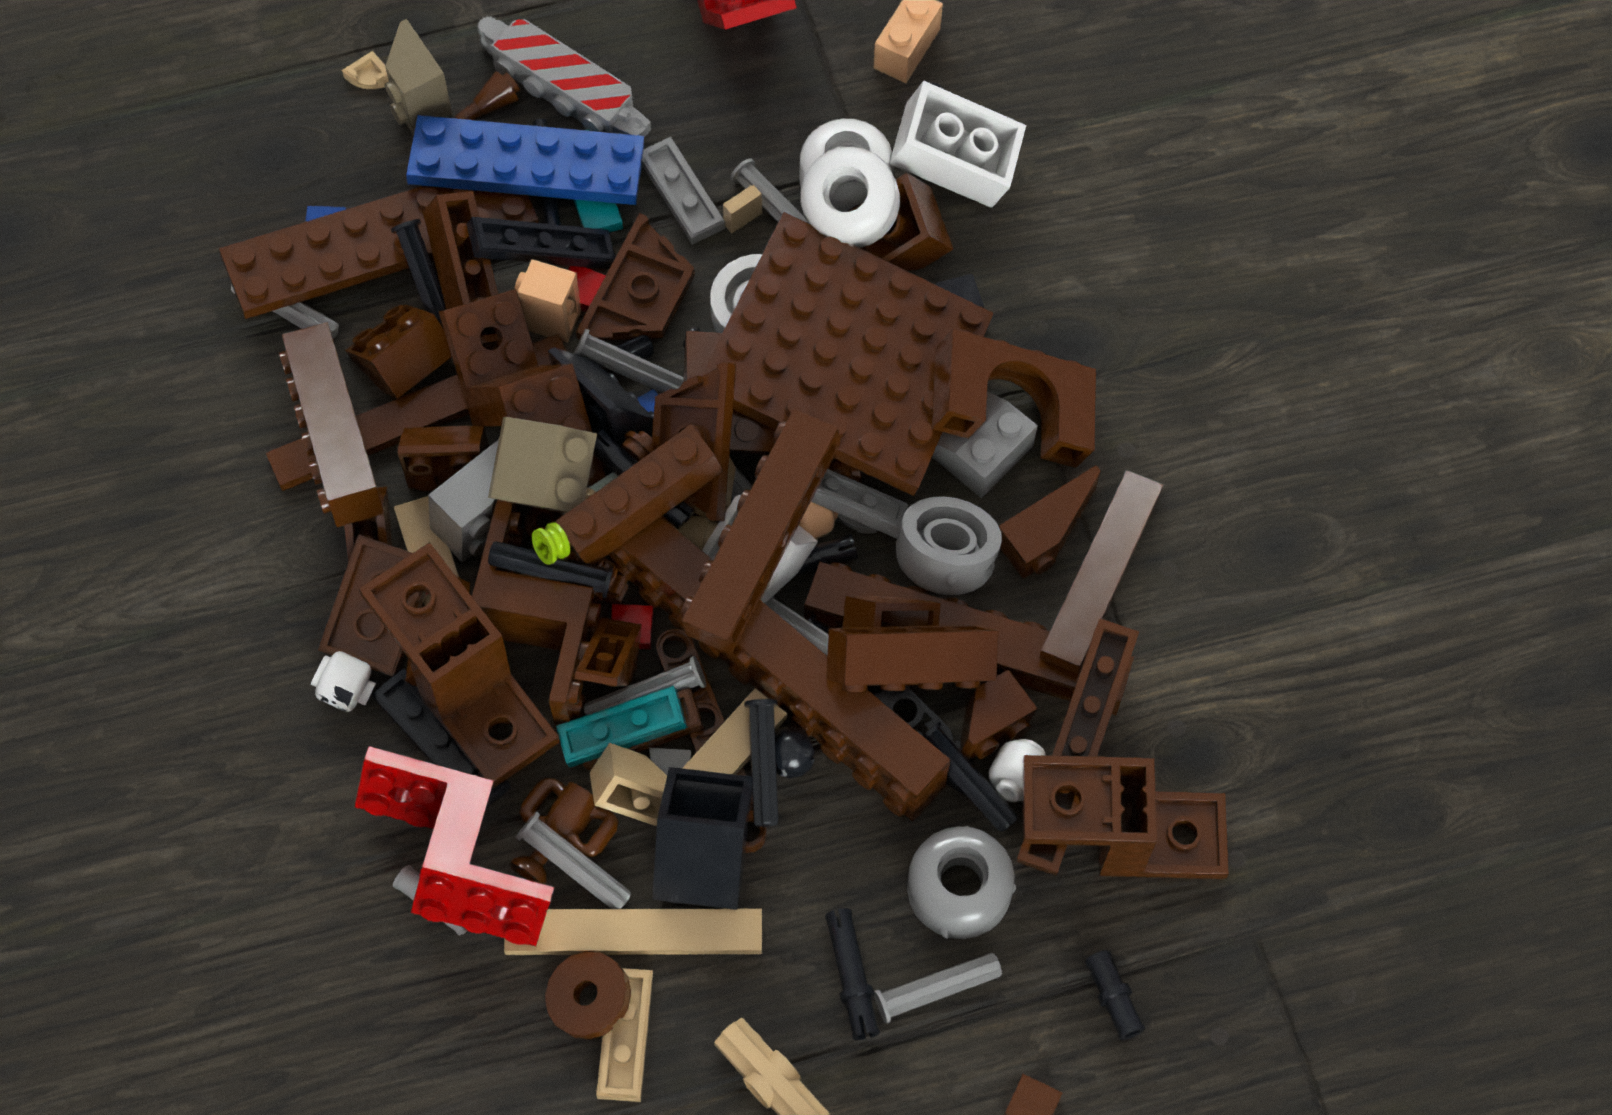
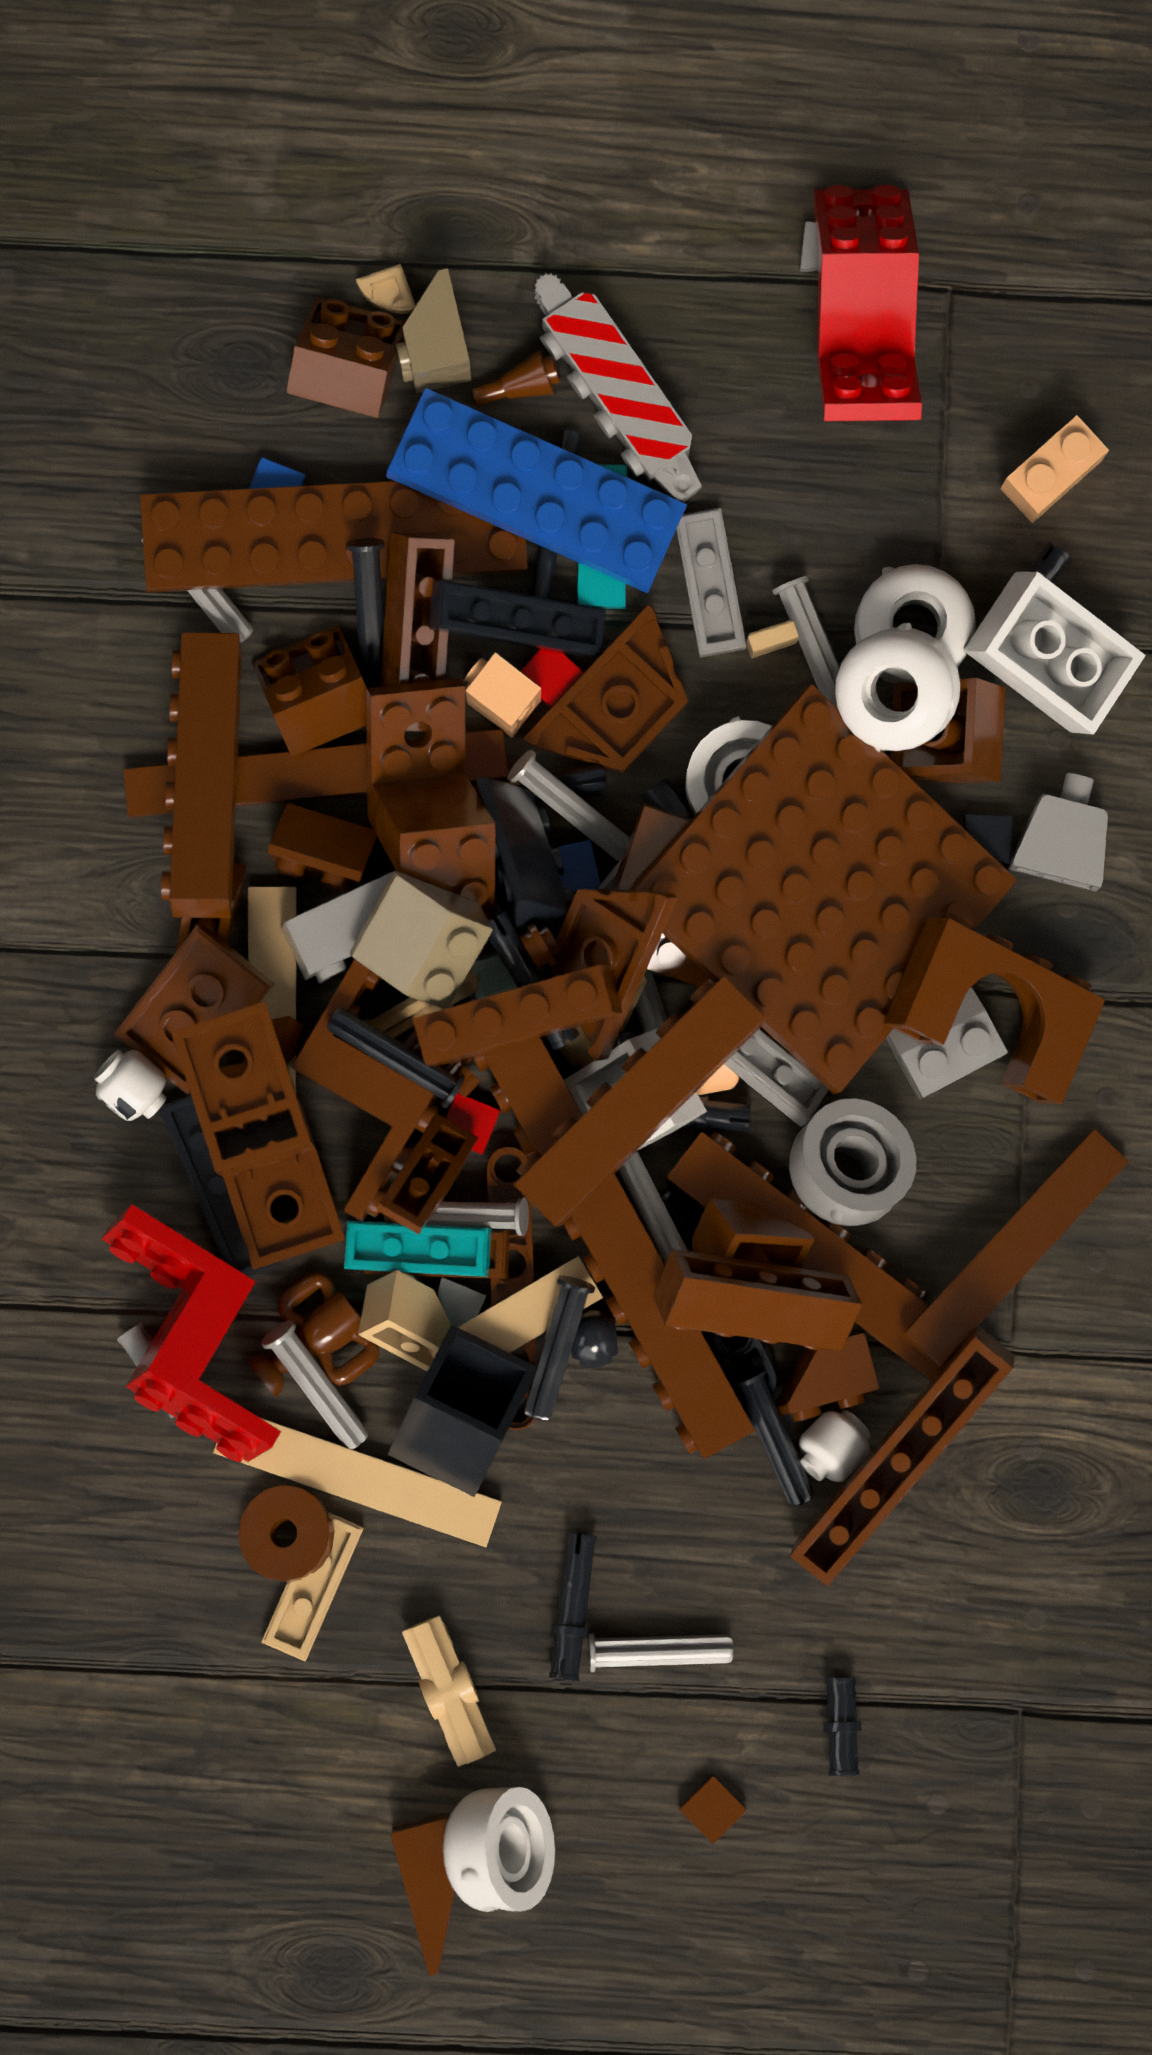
camera: 15 degrees right, 20 degrees up
lime bush [532,522,570,565] -> none
light grey piece [907,826,1016,939] -> none
reddish brown slope [999,465,1101,579] -> none
reddish brown bracket [1023,755,1229,879] -> none
none -> reddish brown slope [286,297,406,418]
none -> light grey torso [1008,773,1108,892]

